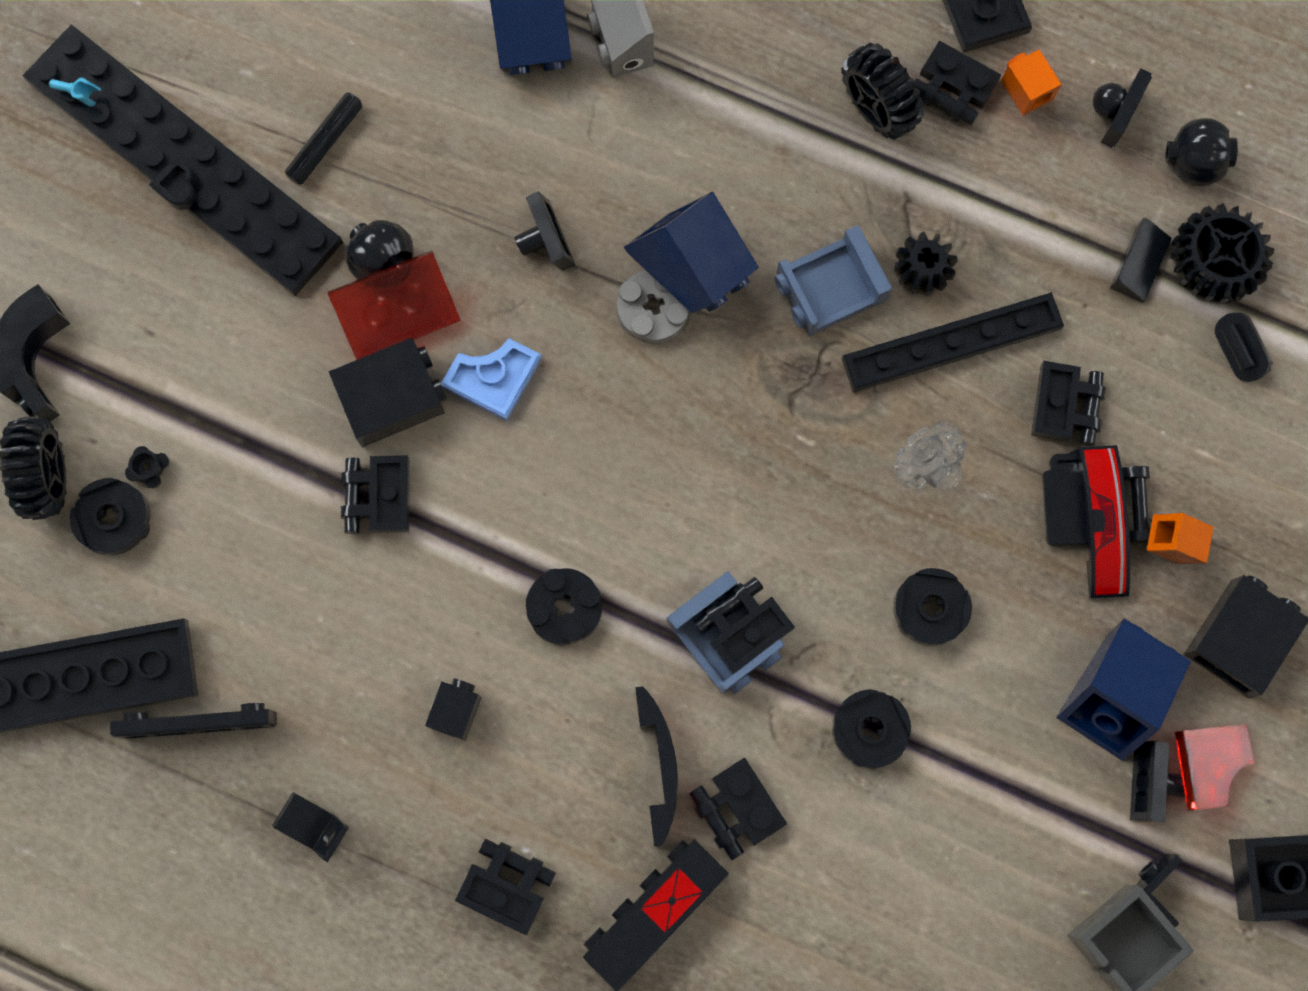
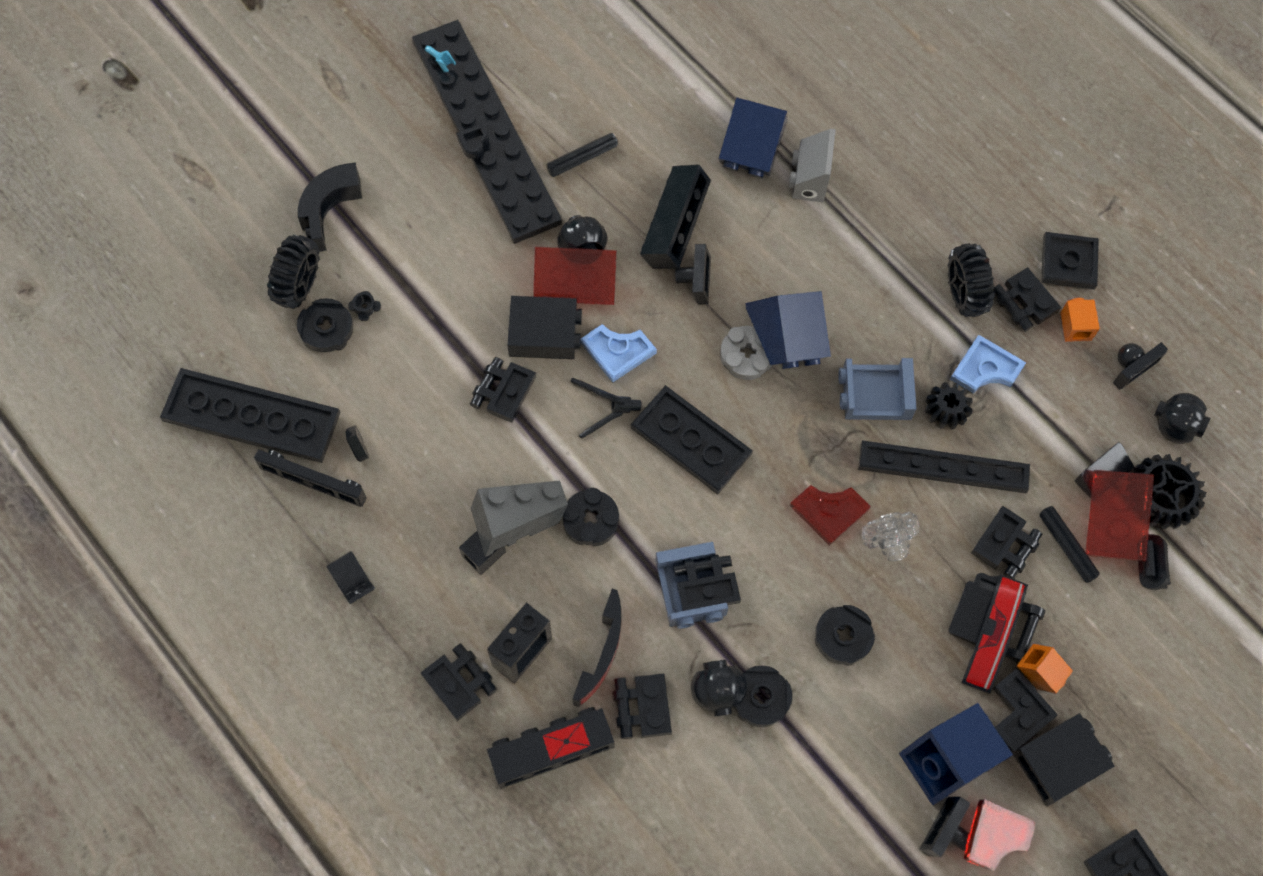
camera: 25 degrees right, 10 degrees down
none -> black tile [345,425,369,462]
none -> dark grey wedge [471,480,568,557]
none -> black window [487,602,552,684]
none -> black plant [571,378,642,439]
none -> black tile [630,385,753,494]
none -> black brick [640,164,711,269]
none -> black plant [691,660,747,717]
none -> clear red tile [790,485,871,546]
none -> light blue tile [950,335,1026,394]
none -> black plate [993,669,1058,753]
none -> black axle [1039,506,1100,583]
none -> clear red tile [1086,470,1154,562]

